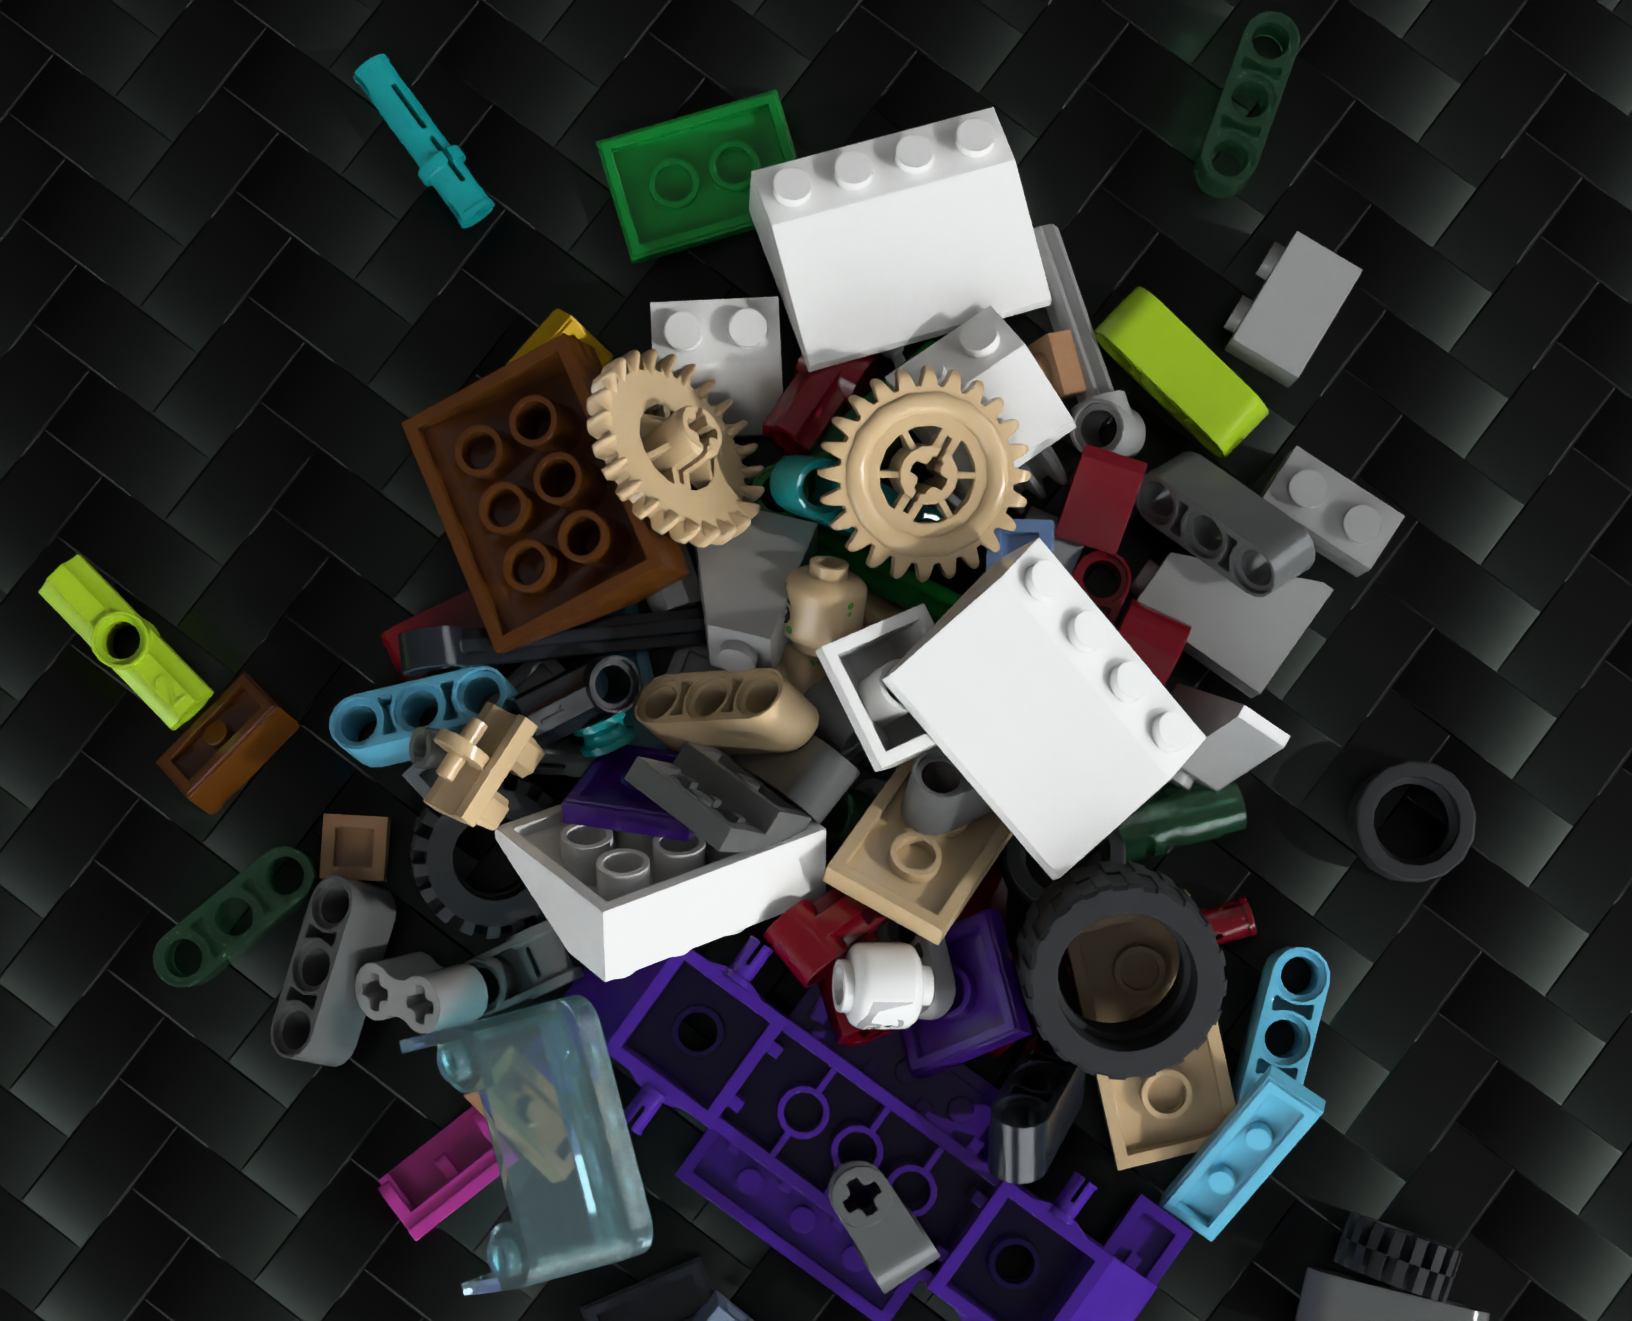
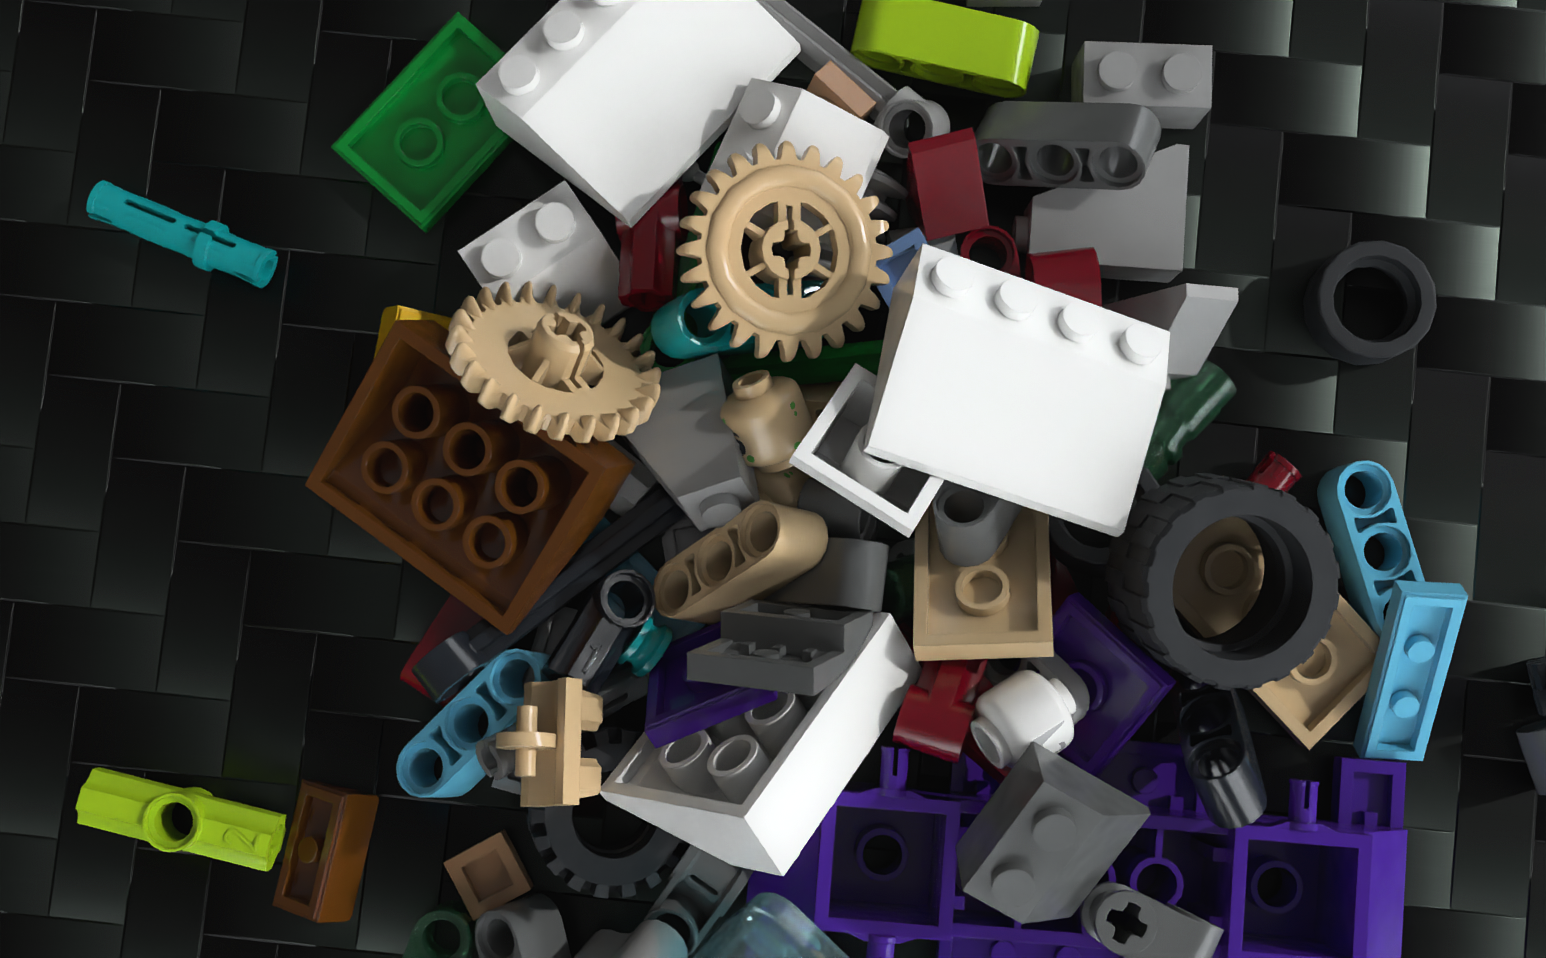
camera: 25 degrees left, 0 degrees up
none -> dark grey slope [955,741,1151,924]

